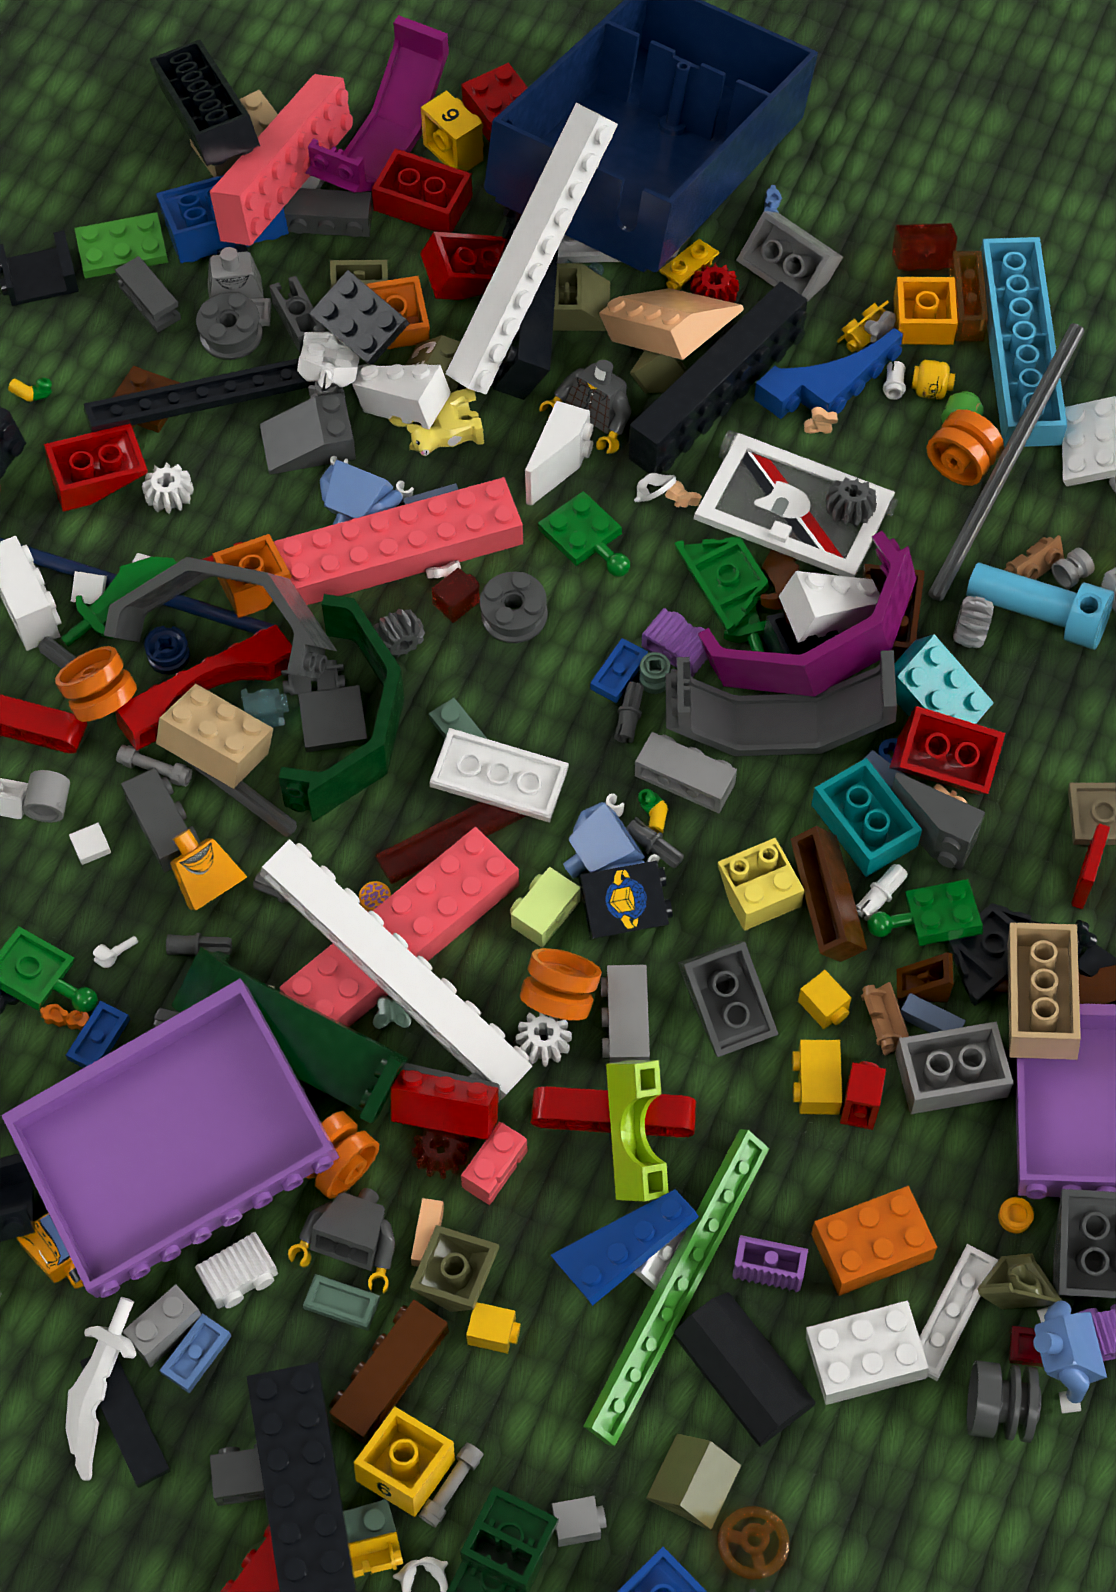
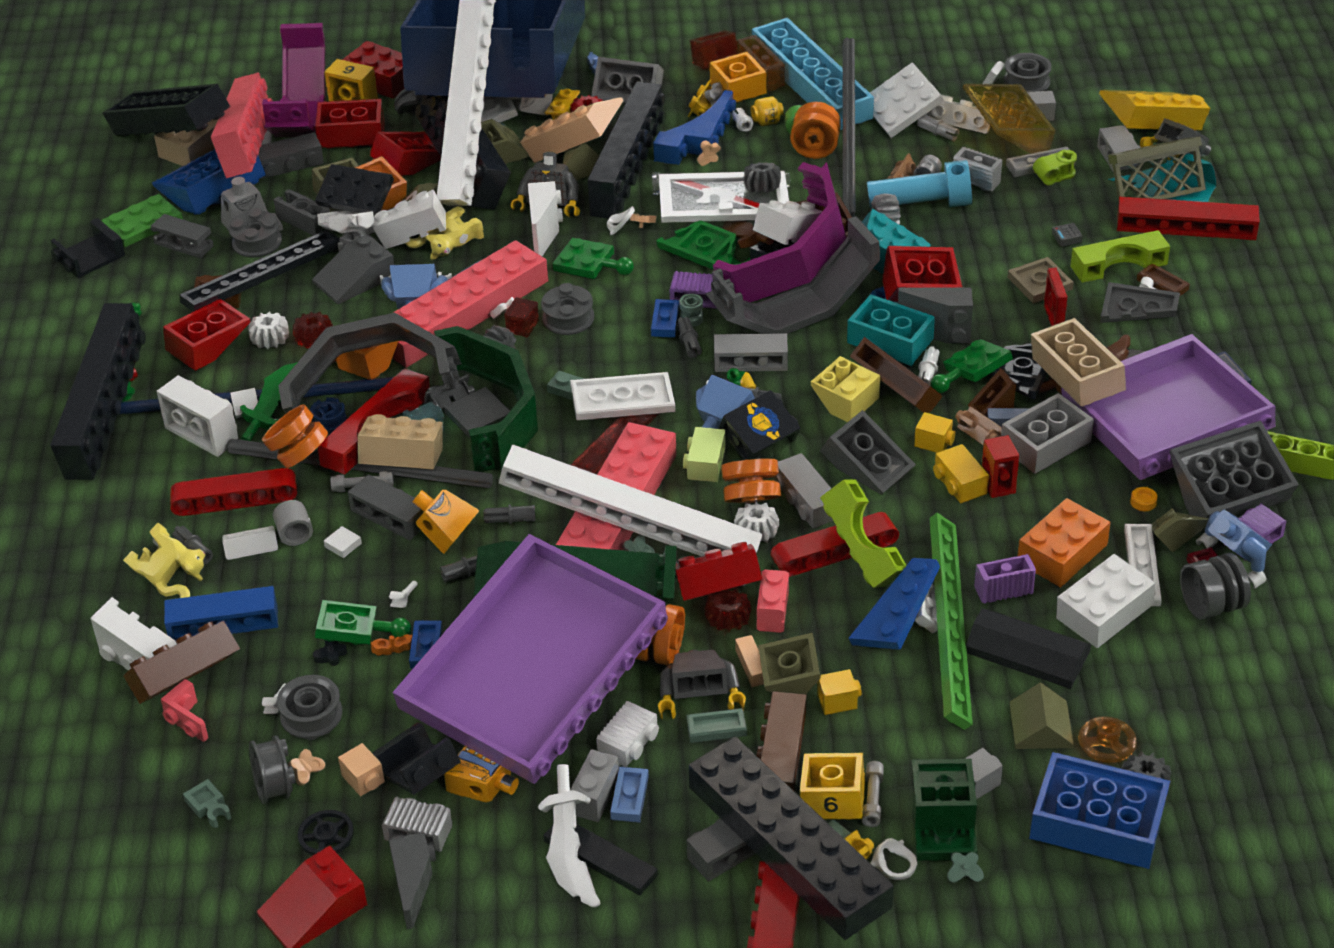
camera: 25 degrees left, 20 degrees down
none -> clear red gear [292,311,333,349]

